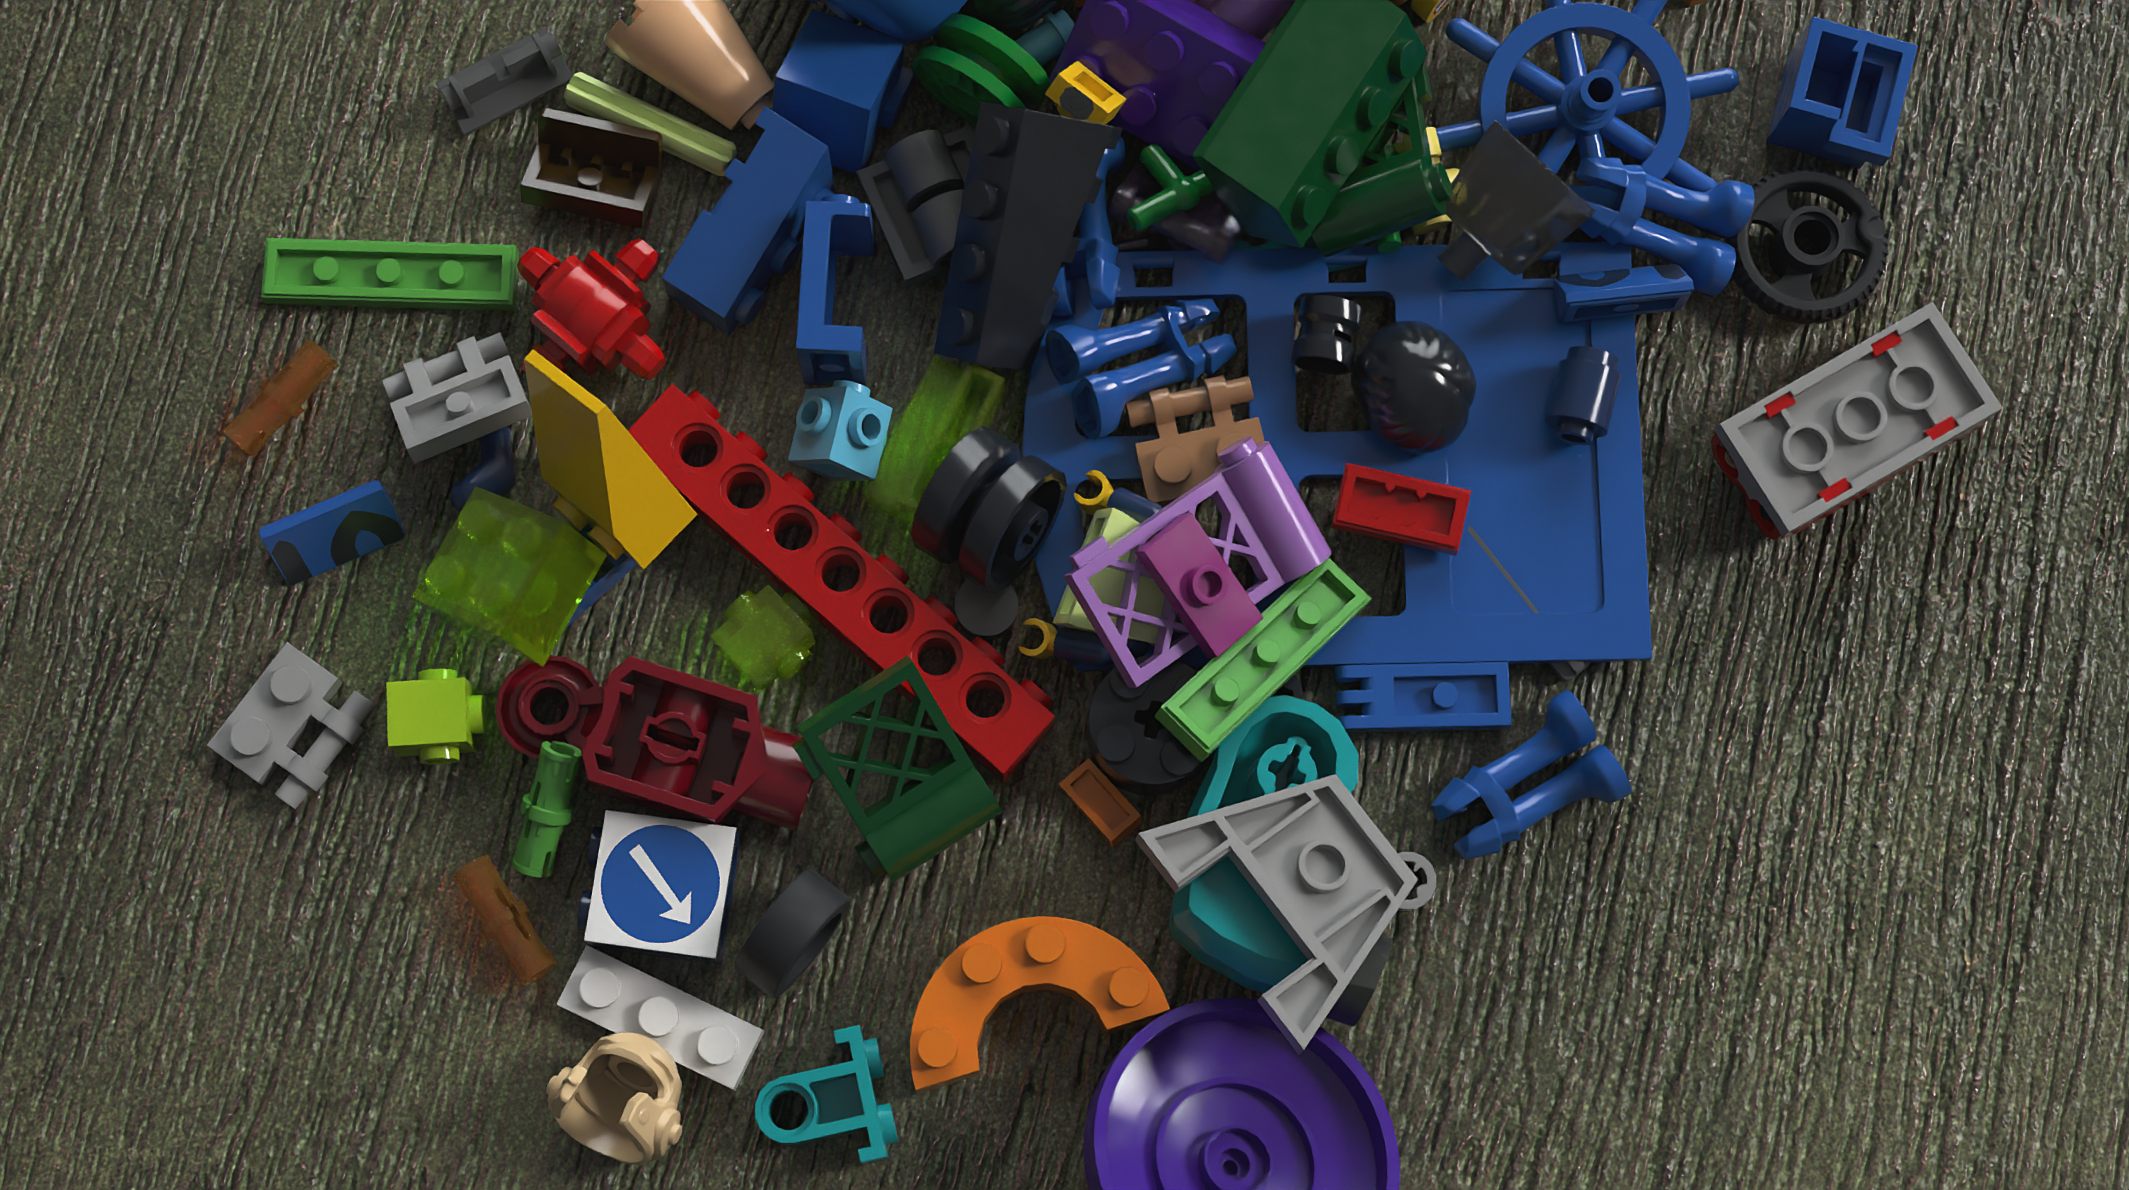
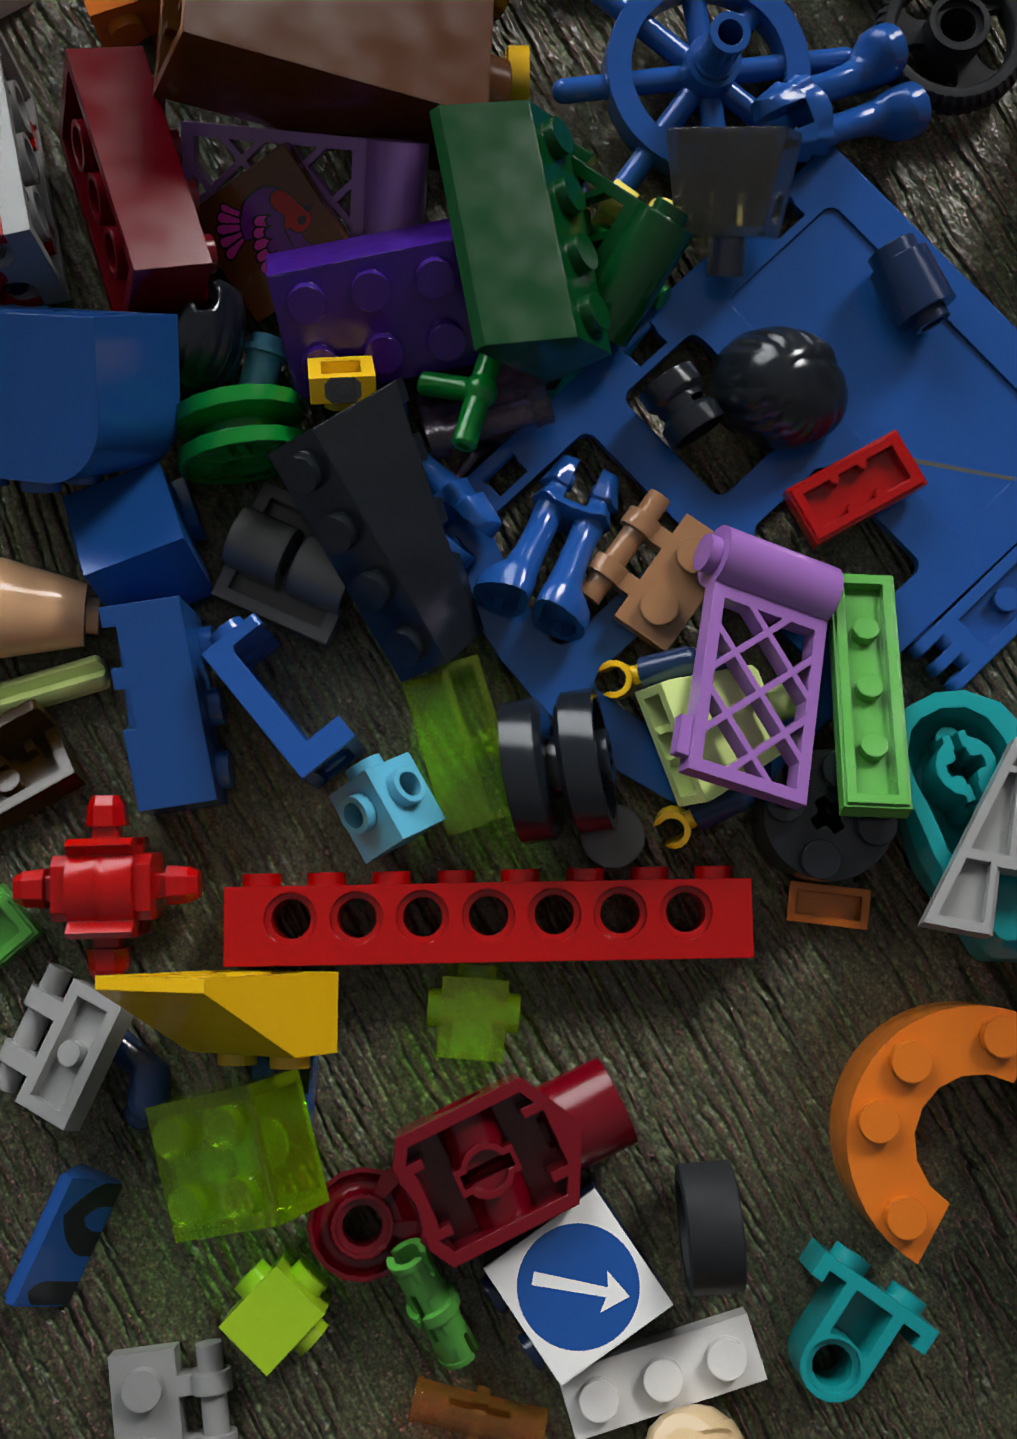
camera: 40 degrees left, 5 degrees up
dark green piece [792,656,1002,883] -> none
magenta plate [1135,513,1263,658] -> none
blue slope [1553,264,1694,322] -> none

